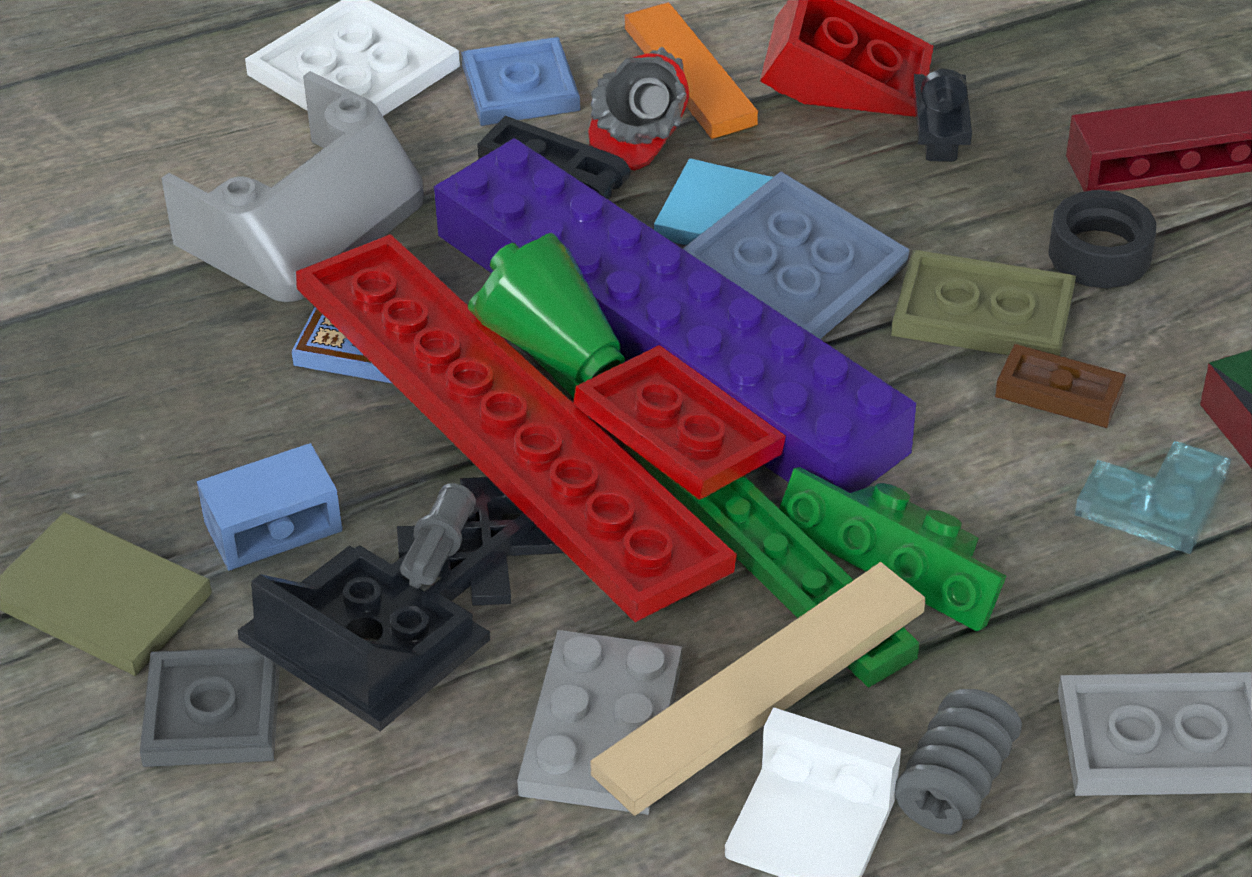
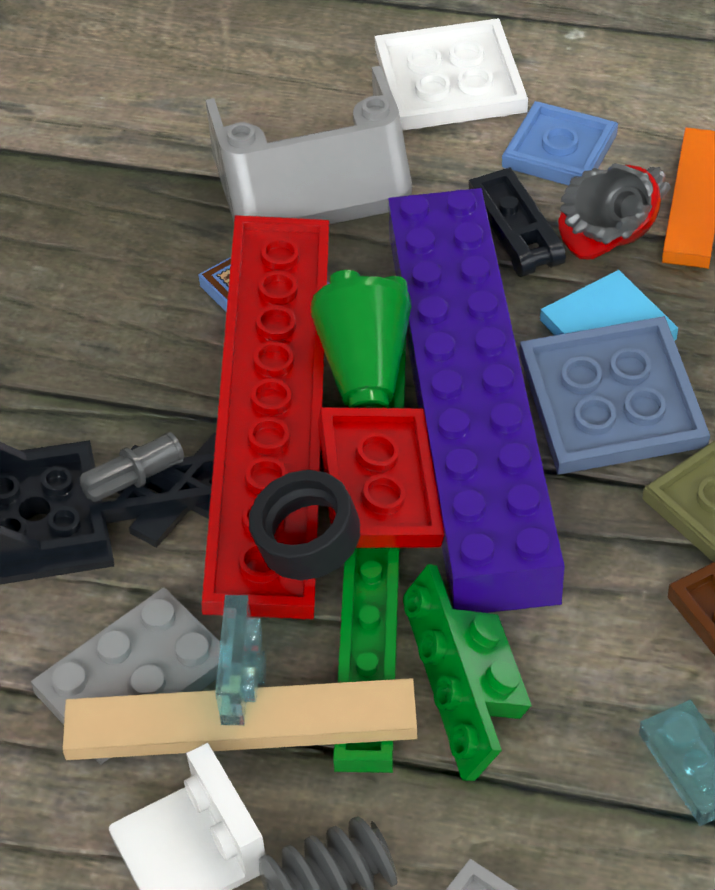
camera: 40 degrees right, 5 degrees up
medium blue brick [197,443,342,571] -> none
none -> clear light blue plate [216,595,266,726]
none -> black tyre [249,470,360,581]

